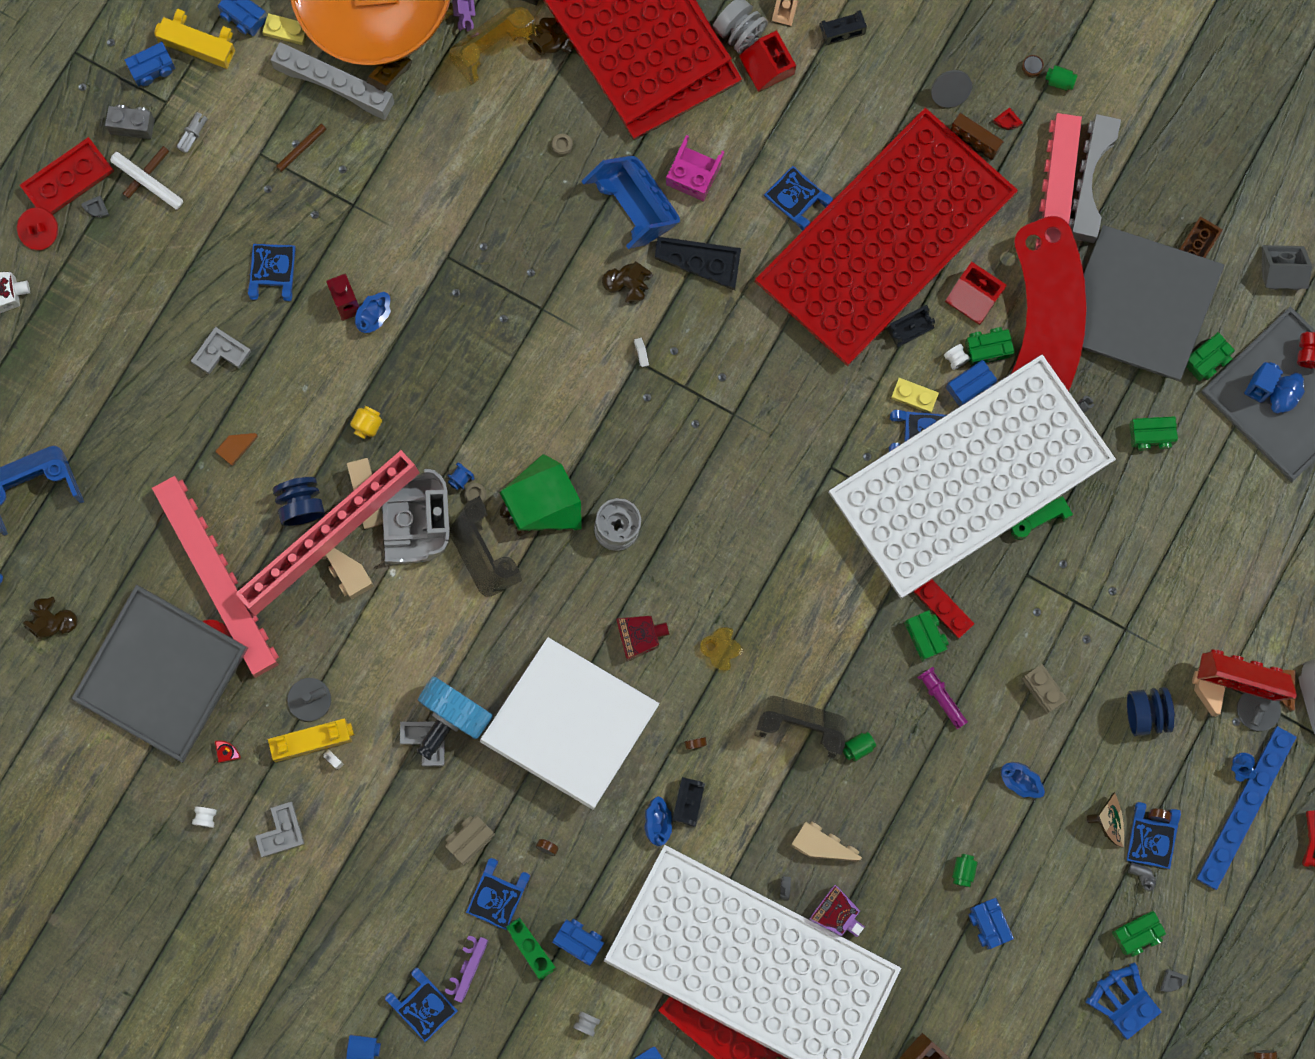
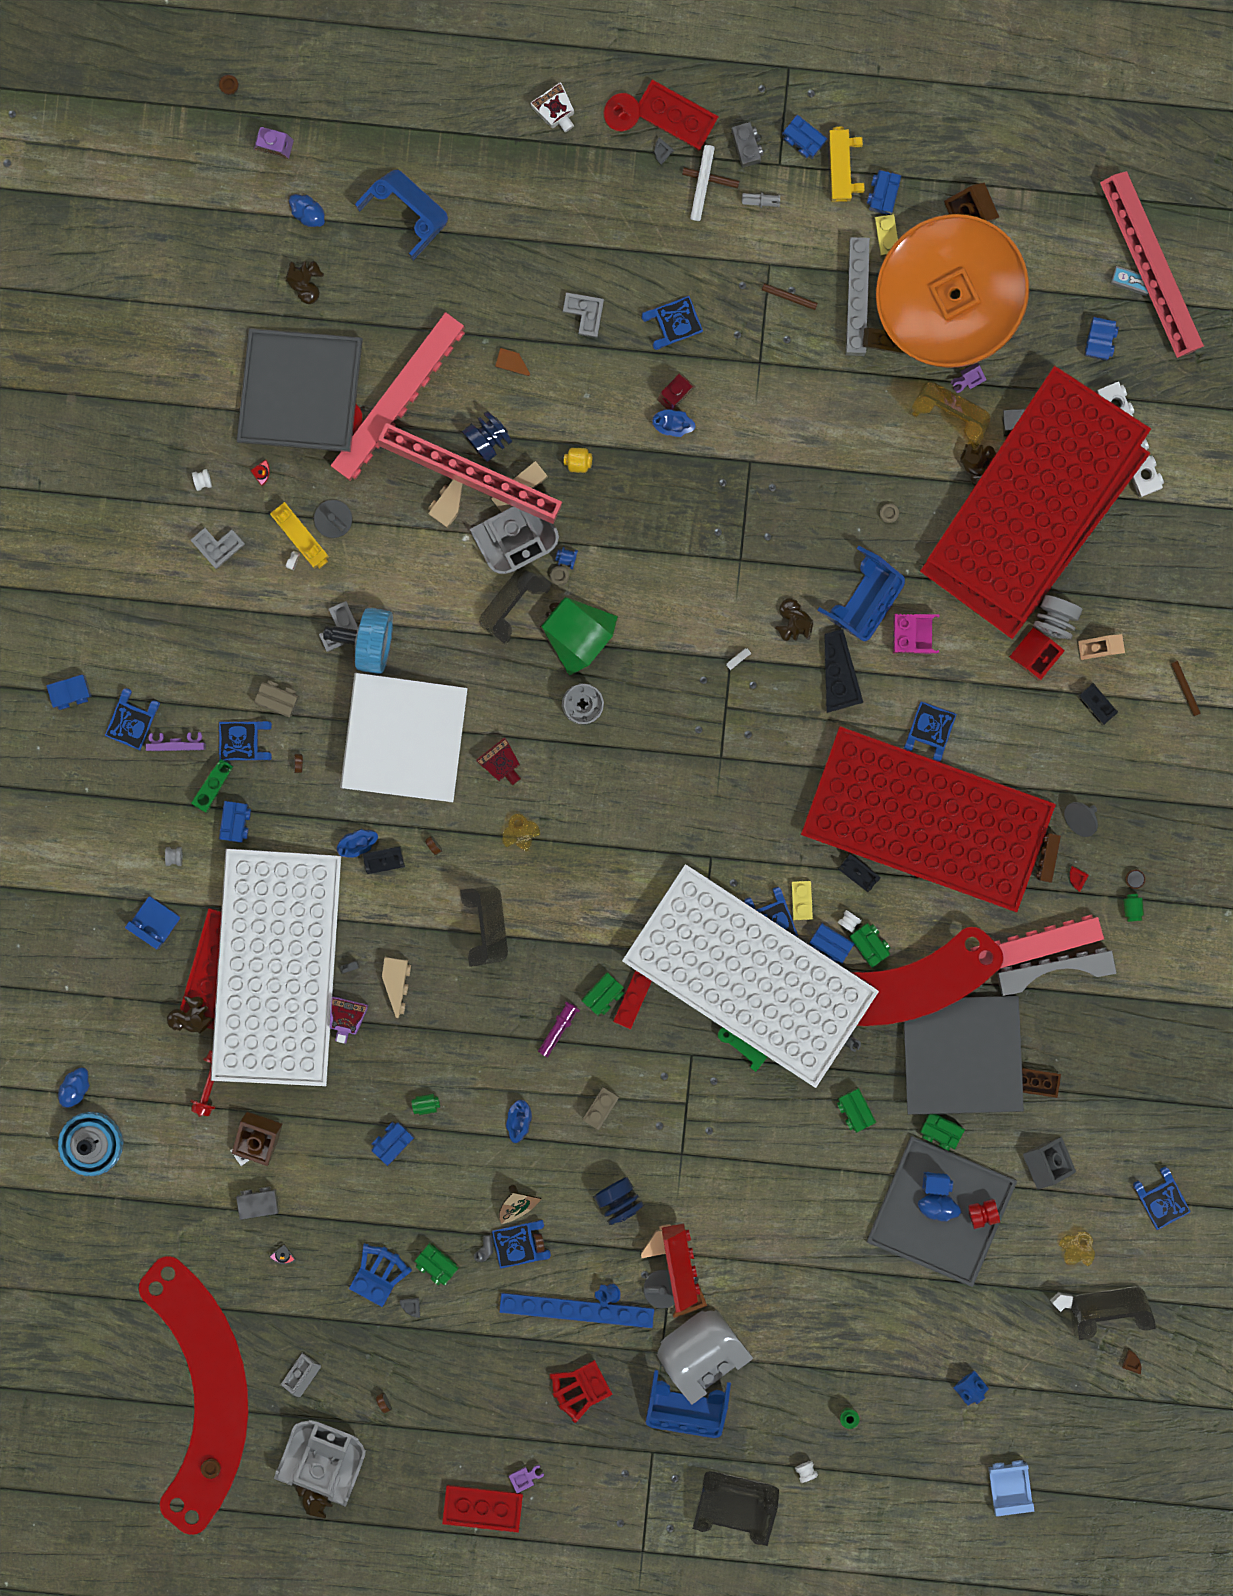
camera: 70 degrees right, 10 degrees up
green brick [842,732,876,762] -> none
red slope [945,261,1007,325] -> none

